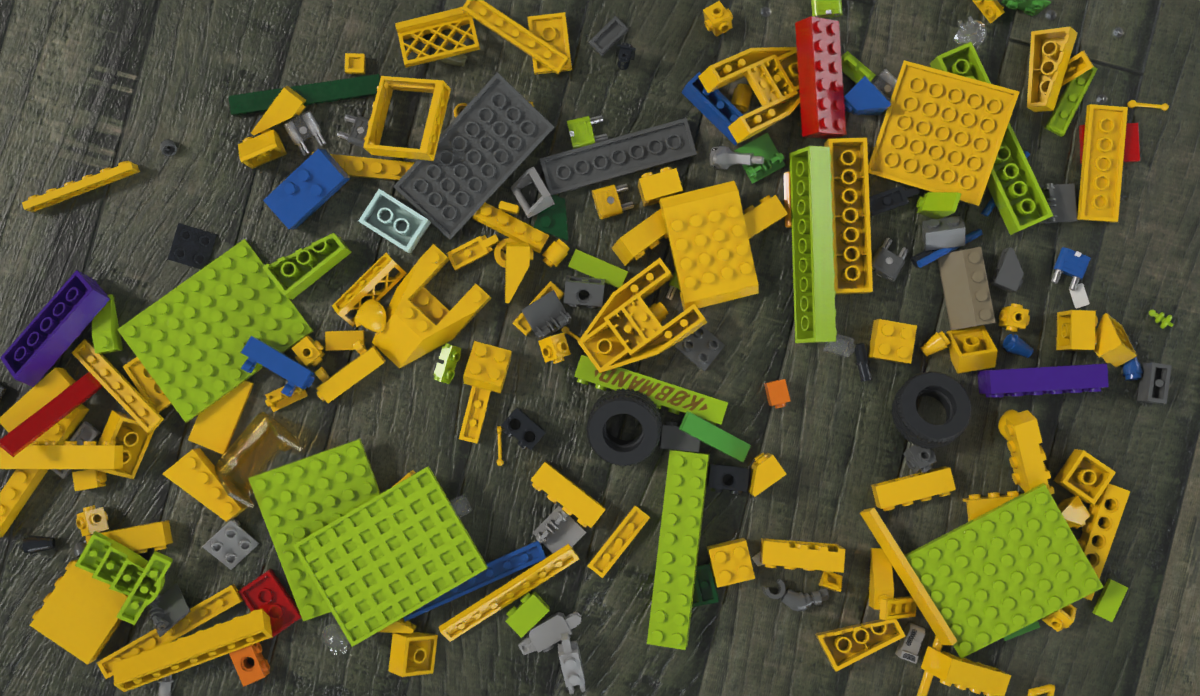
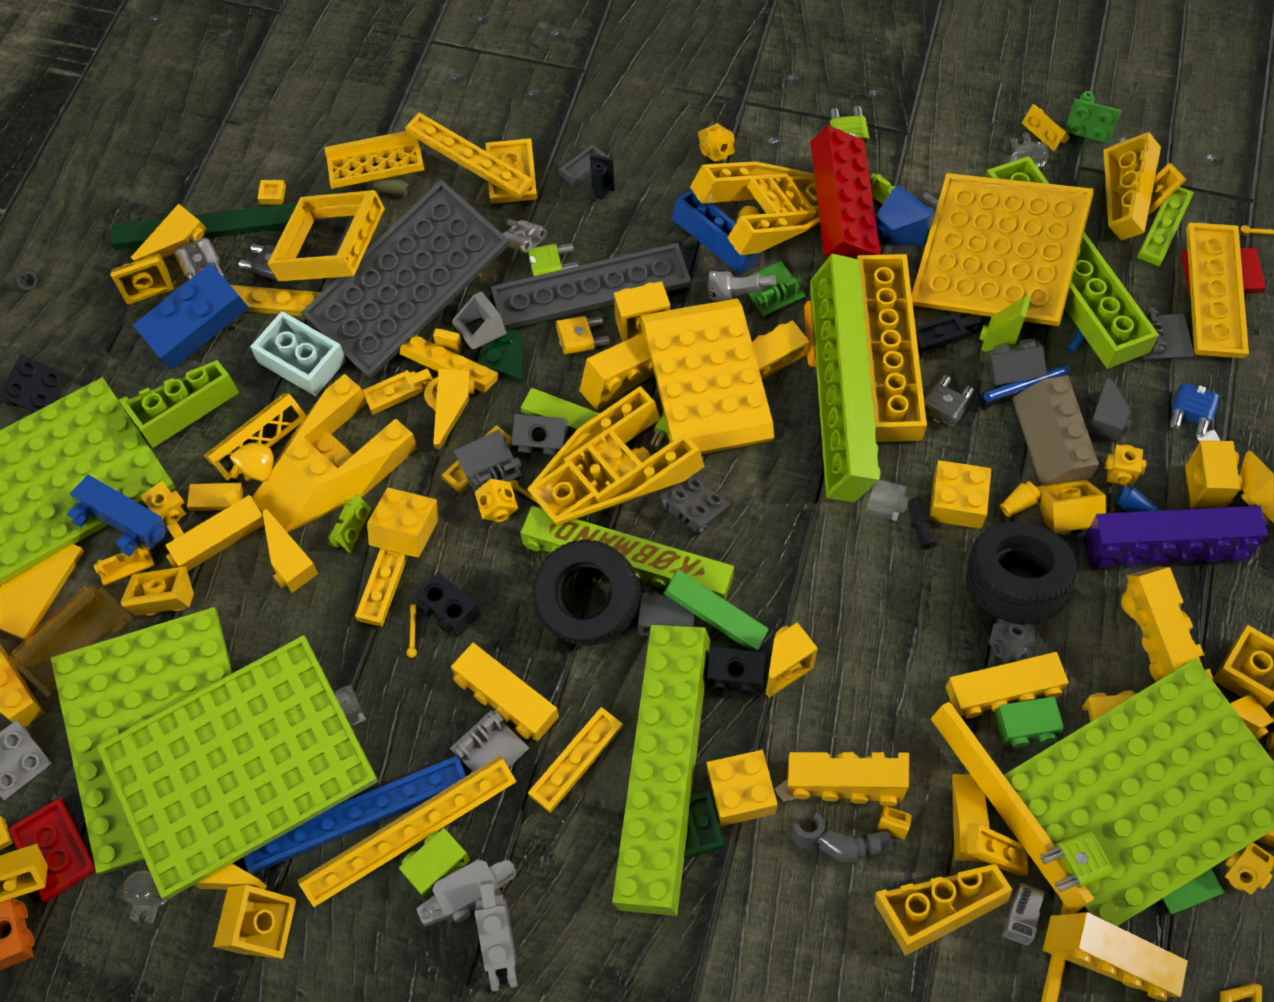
camera: 10 degrees right, 25 degrees down
yellow brick [542,239,570,268] -> none
orange brick [764,379,791,409] -> none
none -> yellow slope [121,566,194,615]
none -> yellow slope [262,509,318,593]
none -> clear piece [502,219,547,253]
none -> bright green brick [994,696,1064,748]
none -> lime piece [1040,830,1113,892]

